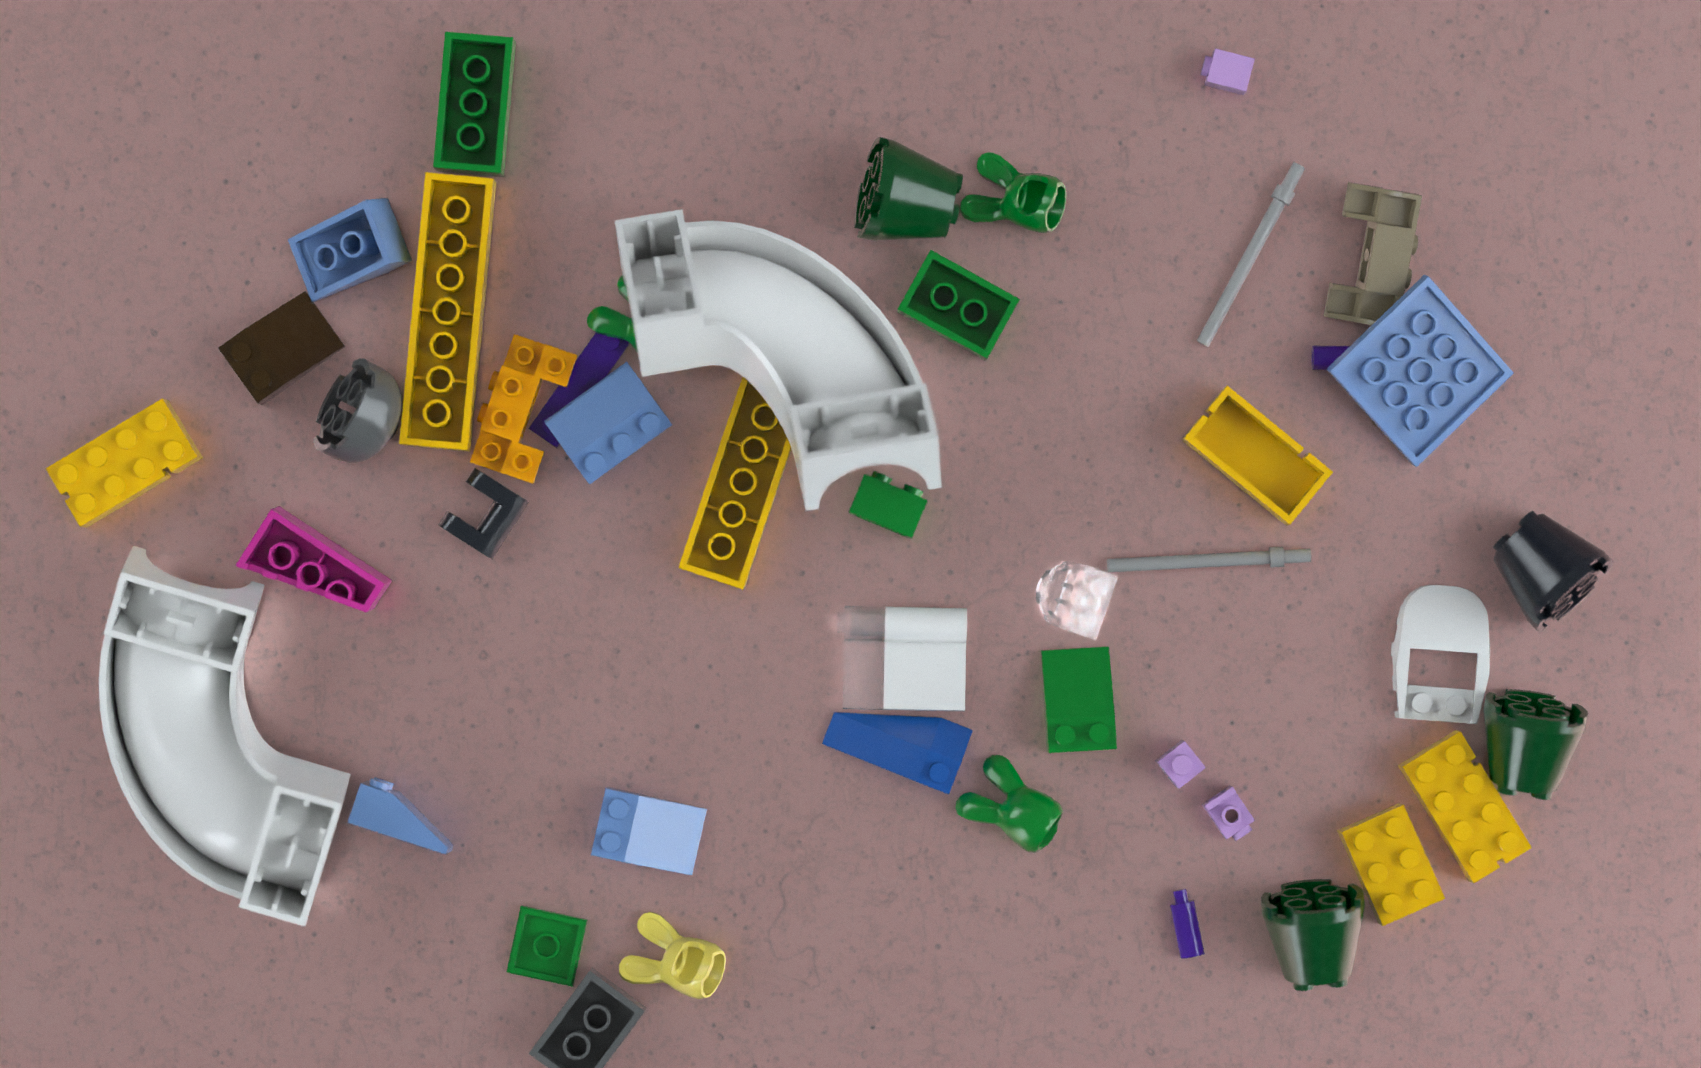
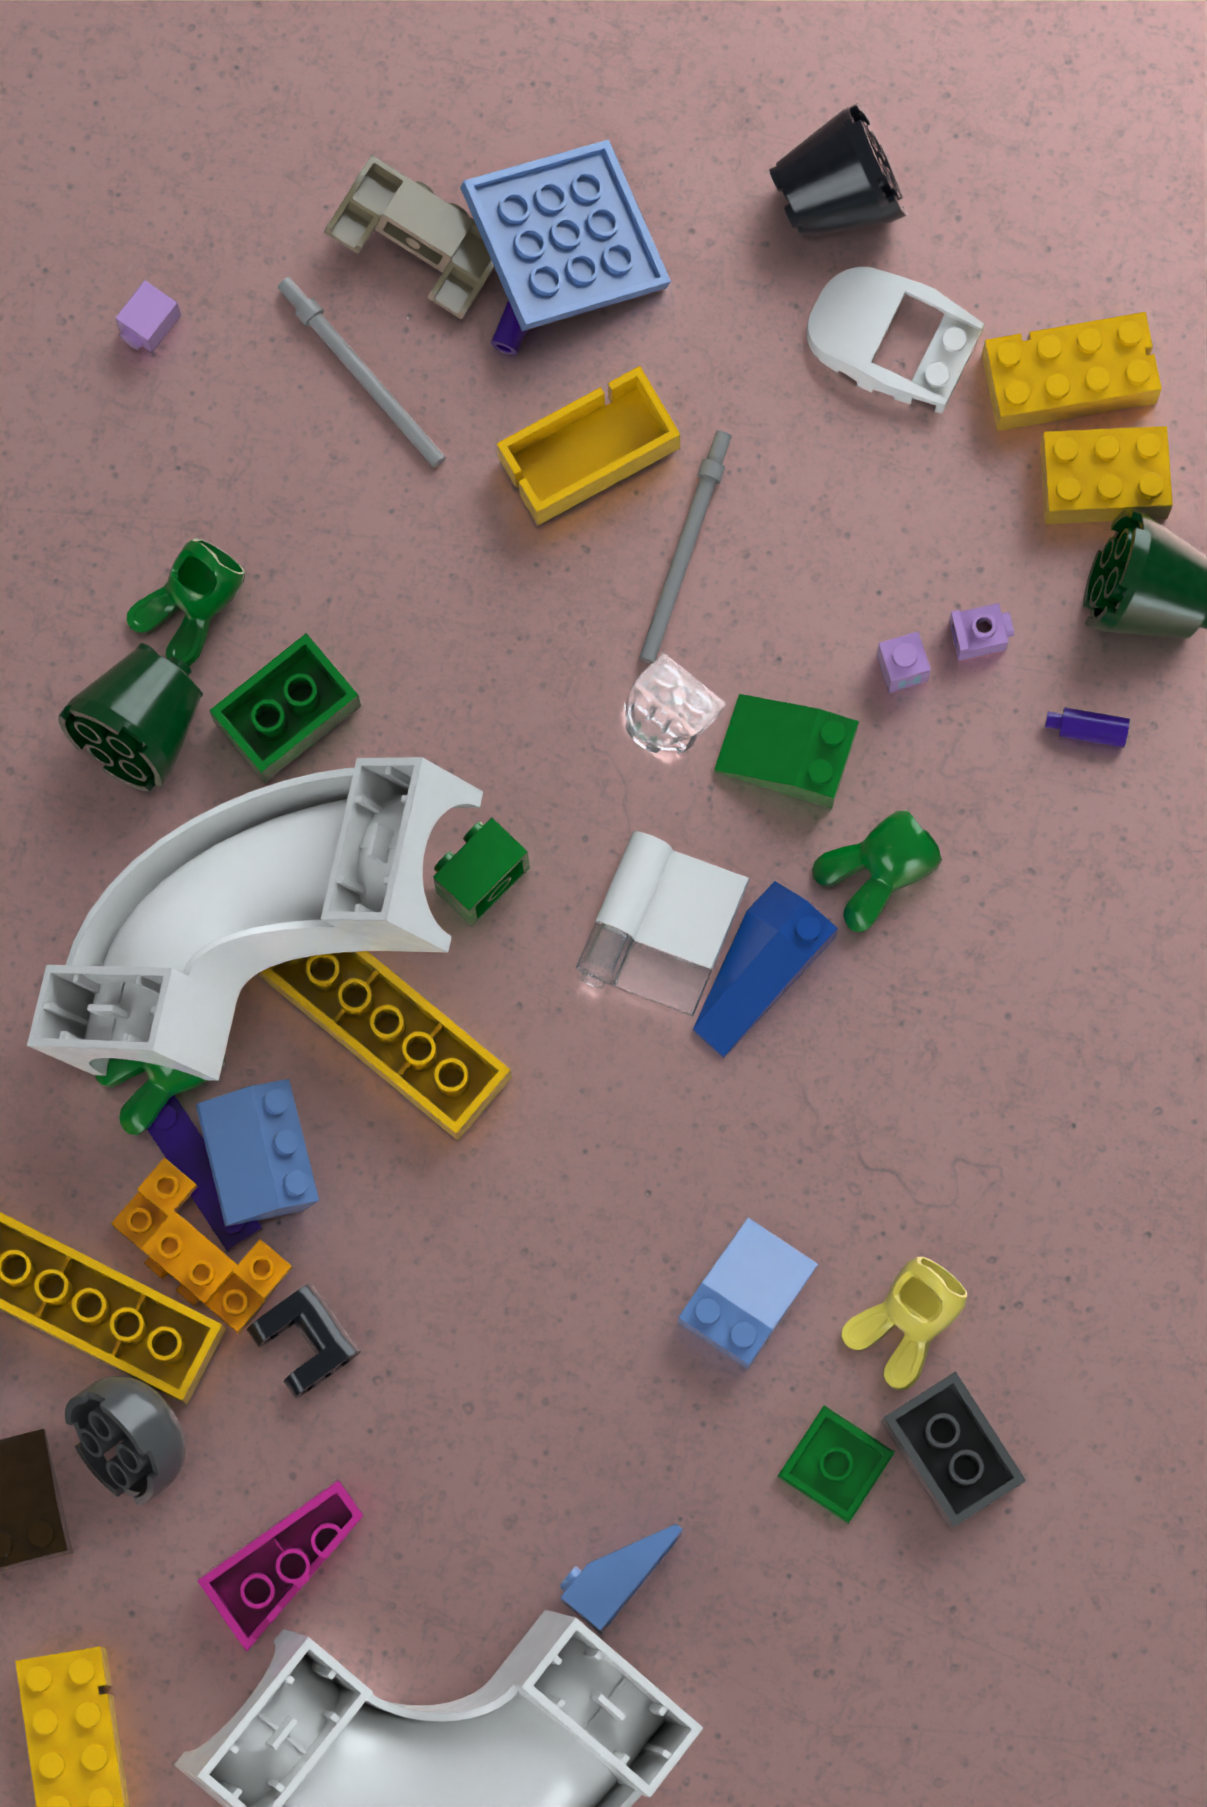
camera: 65 degrees left, 10 degrees down
dark green cone [1483,689,1588,800] -> none

